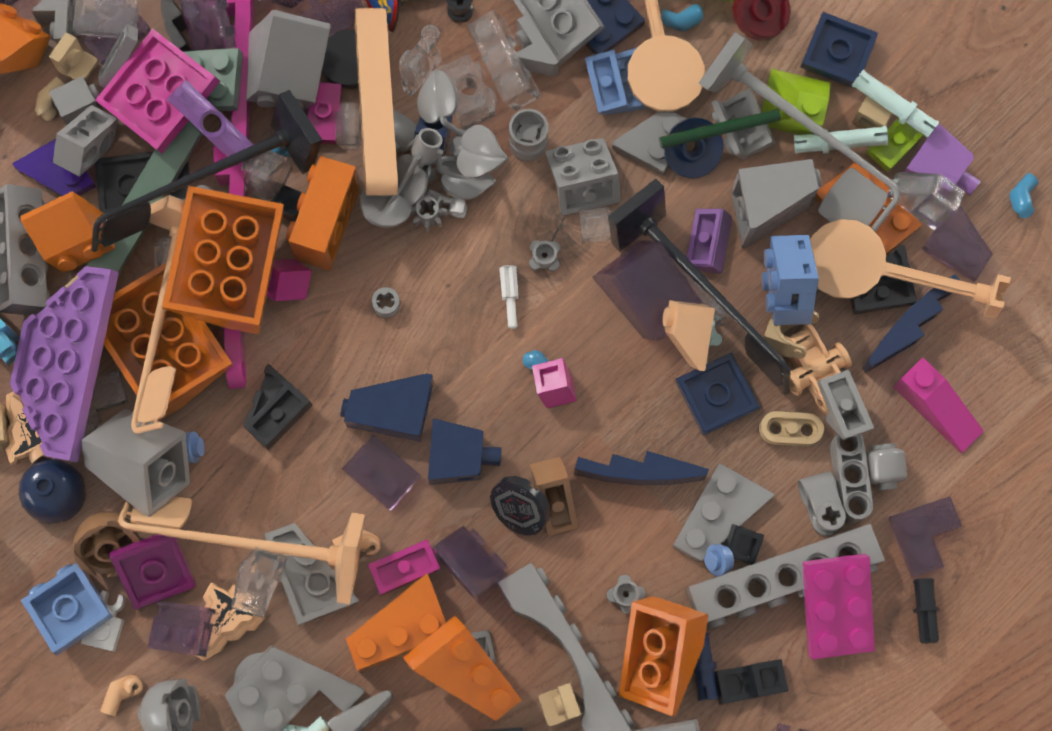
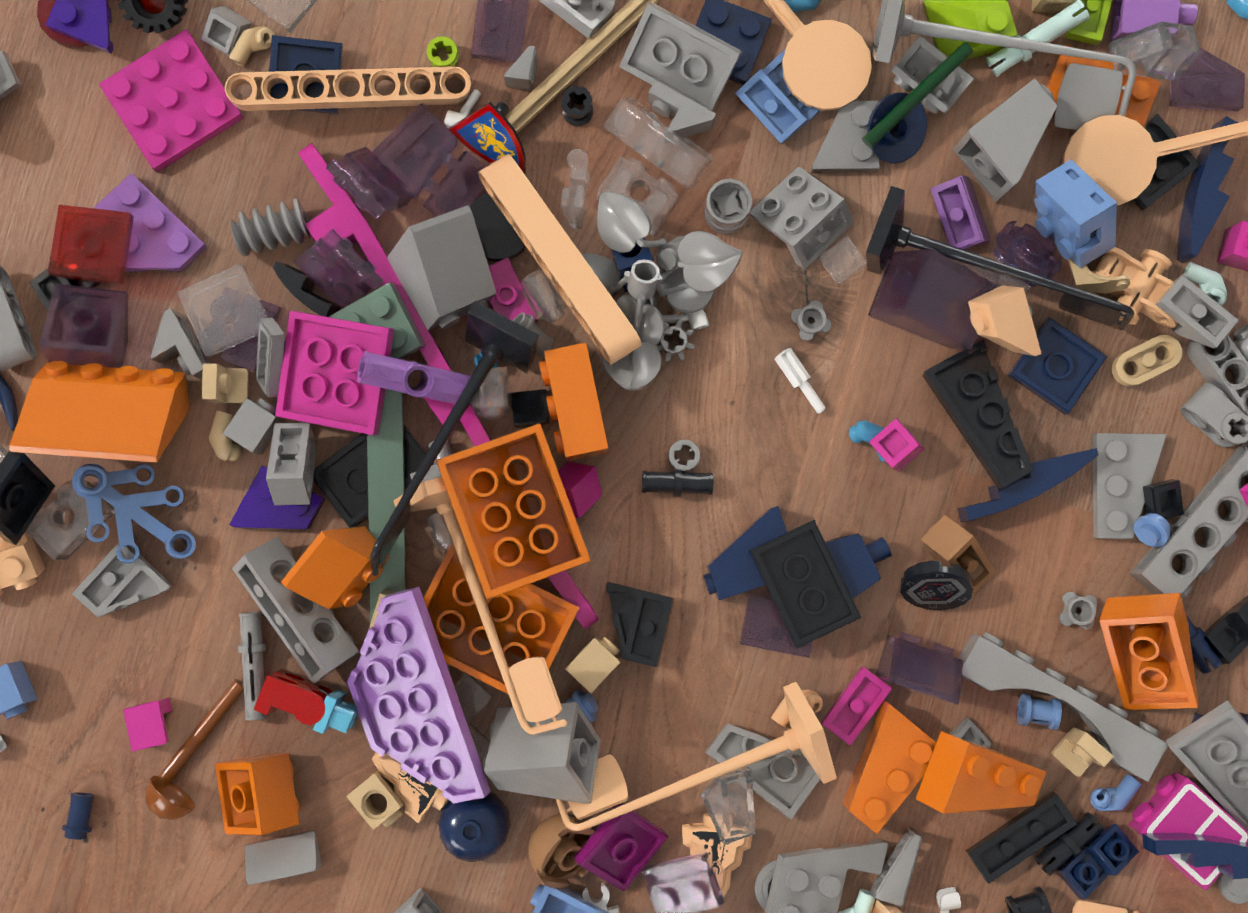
camera: 25 degrees left, 10 degrees up
none -> light grey pin [512,313,554,356]
none -> tan brick [565,636,621,693]
none -> black pin [641,469,714,497]
none -> black tile [749,520,861,649]
none -> black wing [923,339,1033,491]
none -> clear purple plate [993,221,1062,287]
none -> medium blue bush [1017,694,1062,730]
none -> light aqua arm [1183,262,1227,306]

